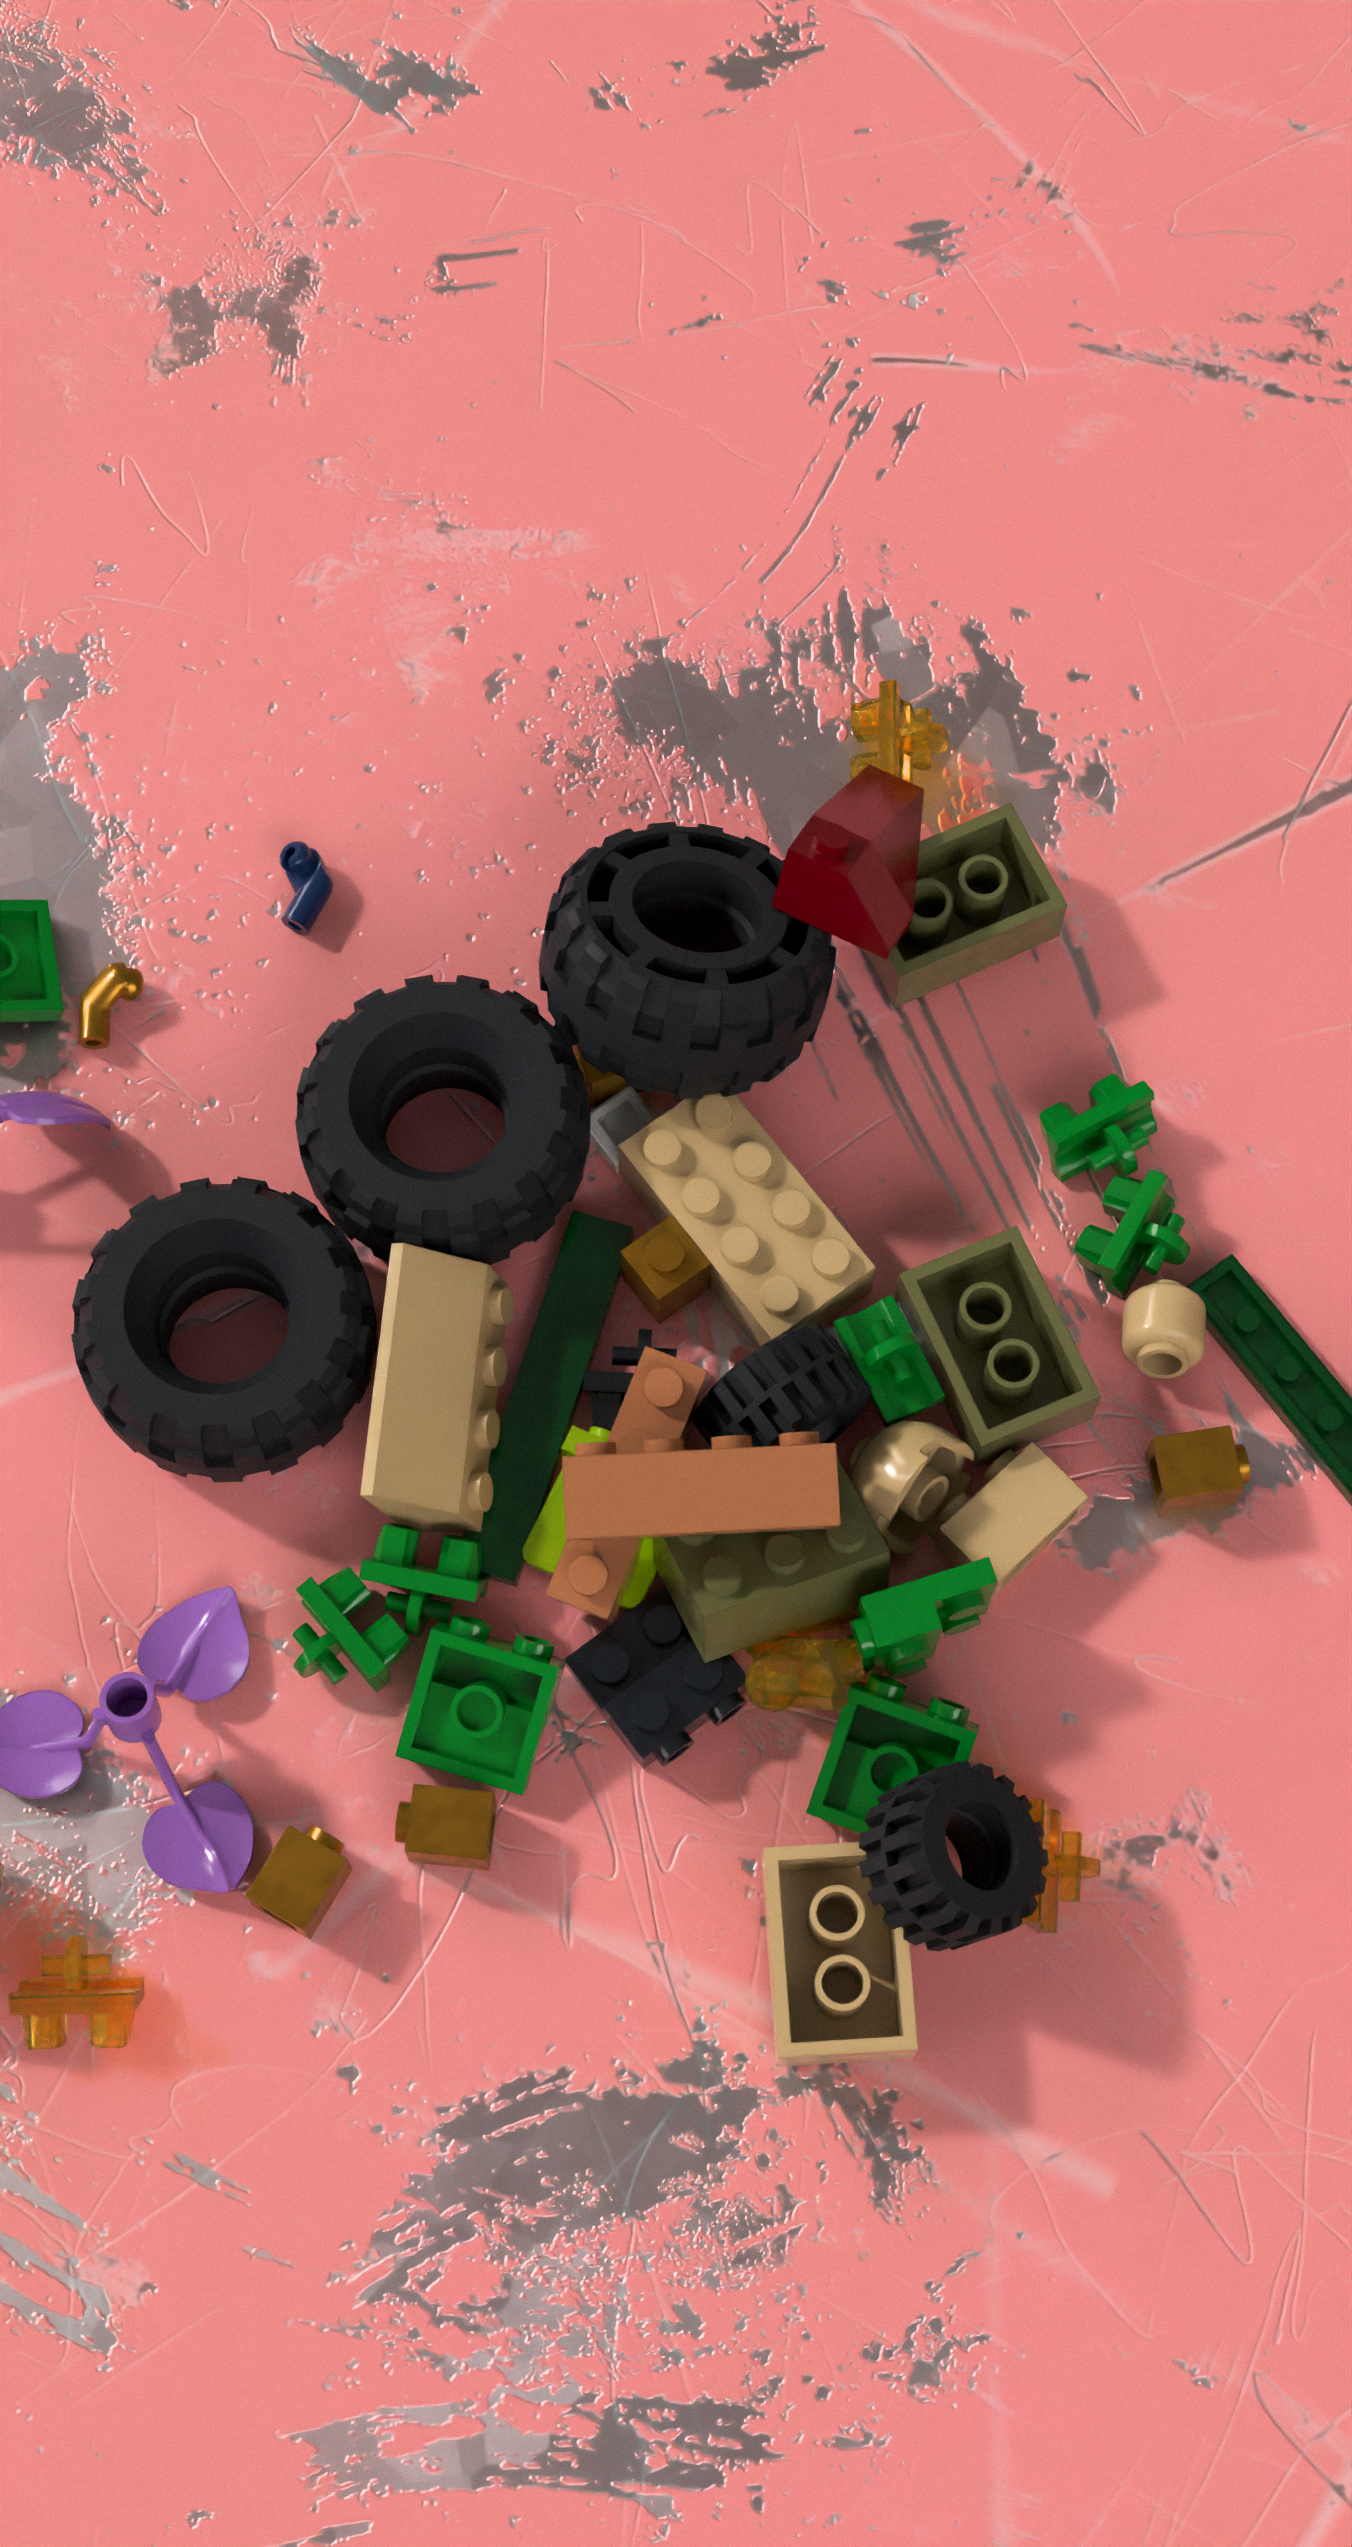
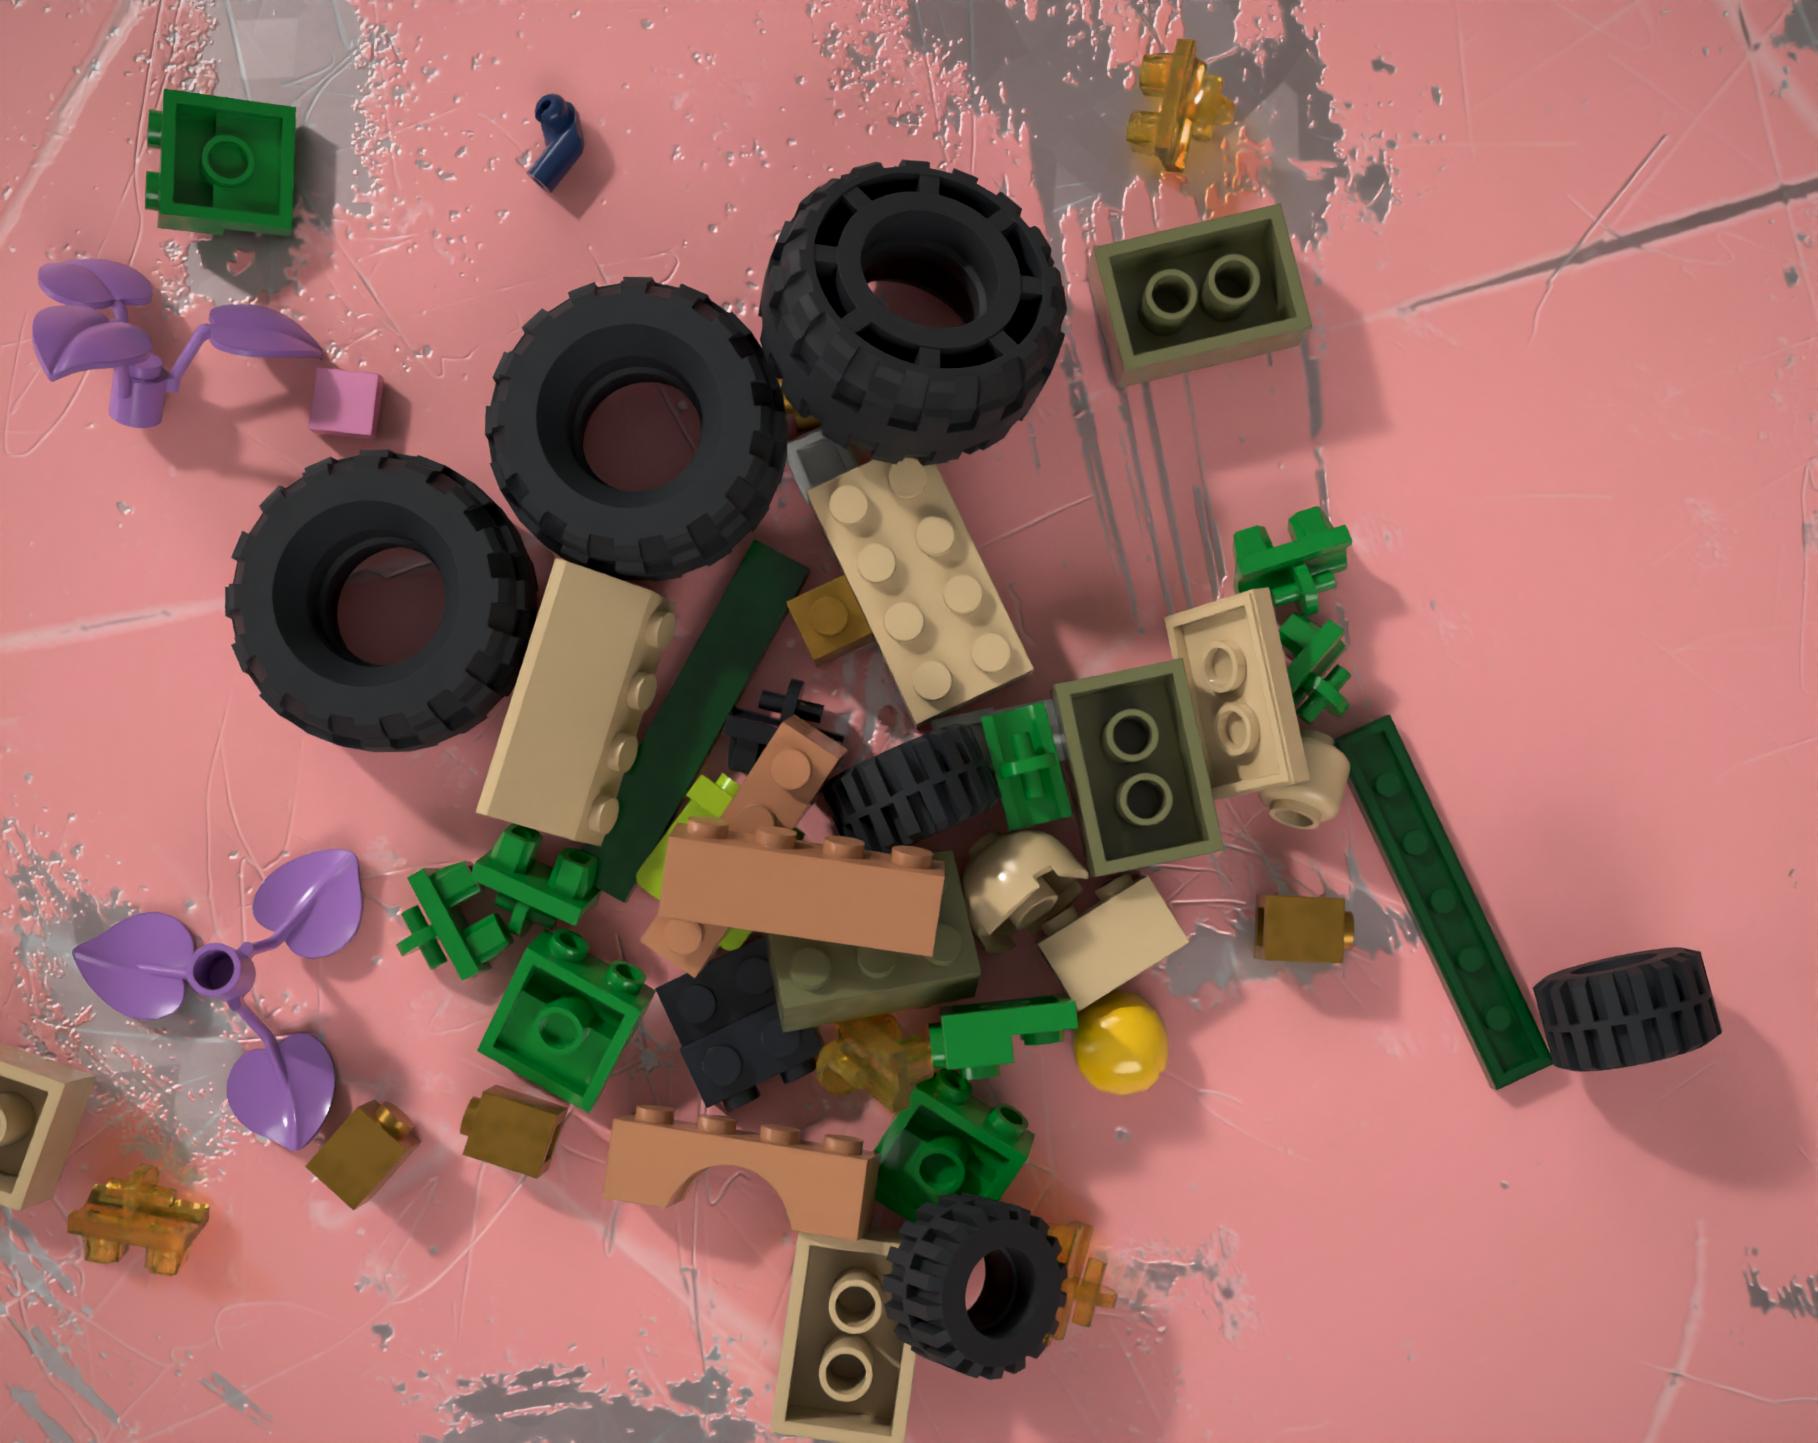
camera: 10 degrees right, 15 degrees up
pearl gold arm [78,962,144,1049] -> none
dark red wedge [771,764,924,960] -> none
none -> bright pink tile [308,367,384,440]
none -> nougat arch [602,1104,881,1241]
none -> yellow hair [1072,989,1169,1096]
none -> tan tile [1164,587,1310,800]

